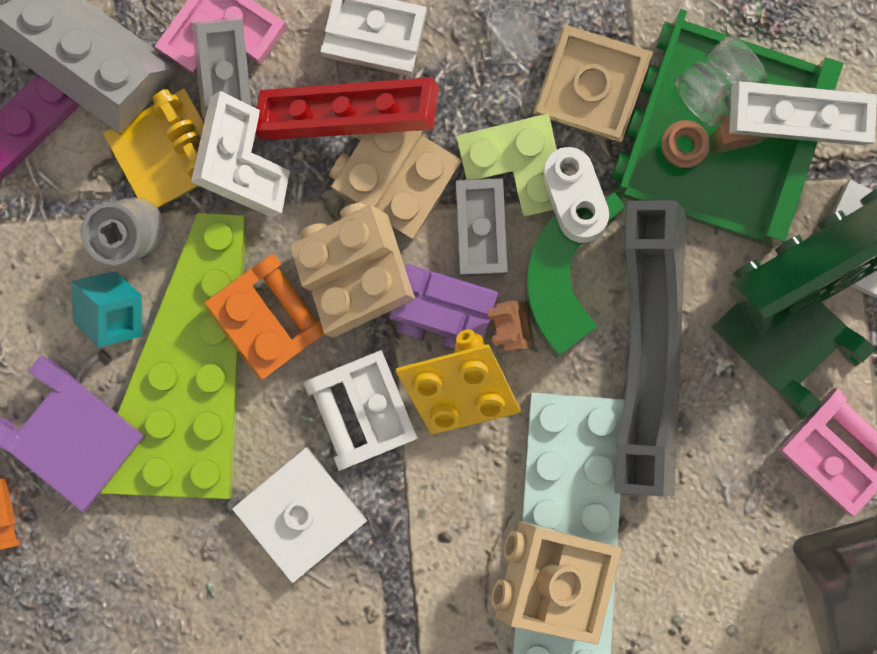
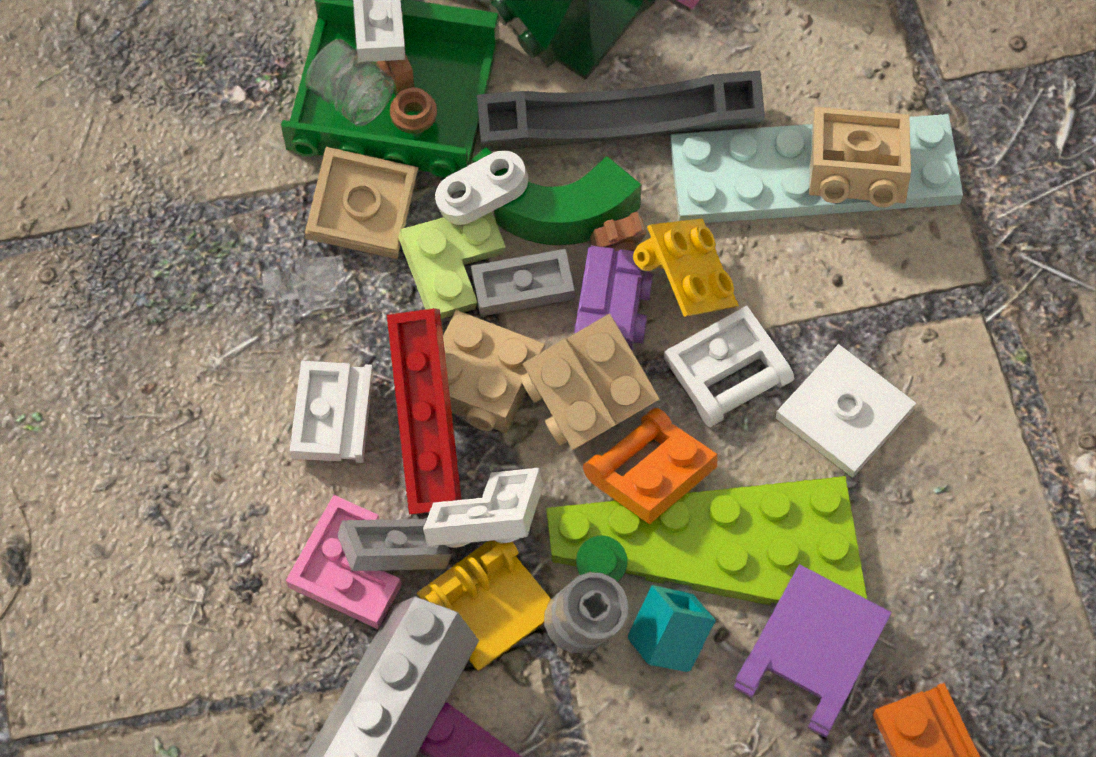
camera: 100 degrees left, 20 degrees down
none -> green plate [576,536,628,582]

